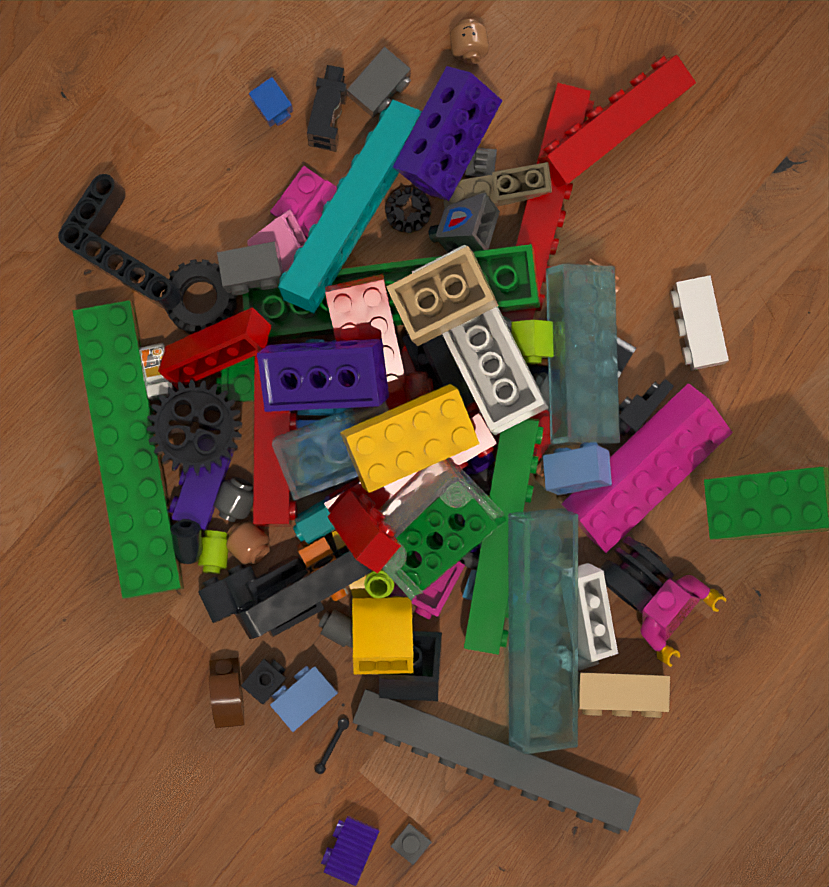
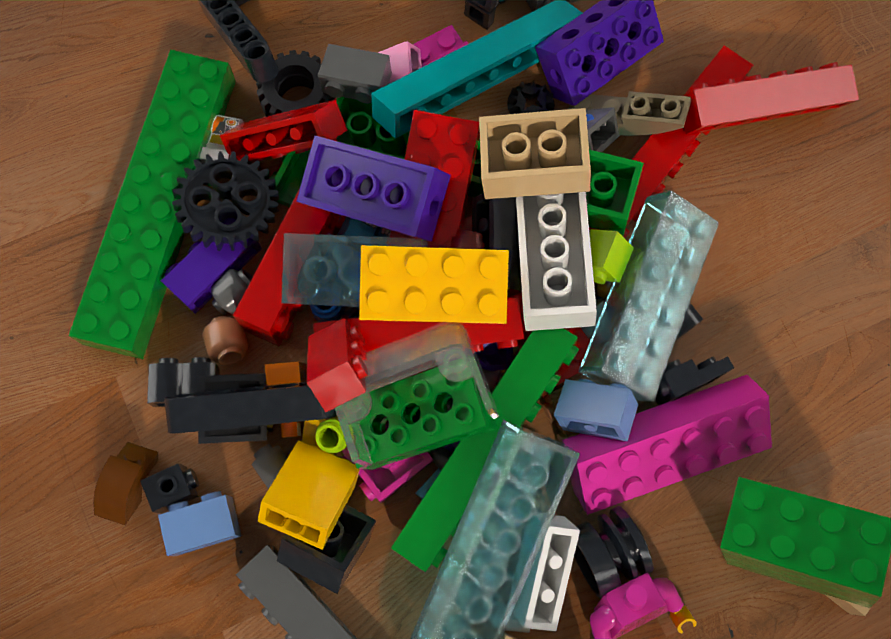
camera: 20 degrees right, 10 degrees down
black brick [171,519,203,564] -> none
lime brick [198,530,229,574] -> none
teal brick [293,500,335,544] -> none
black hinge [314,718,349,774] -> none
dark grey tile [465,148,497,178] -> none
white brick [670,276,729,371] -> none

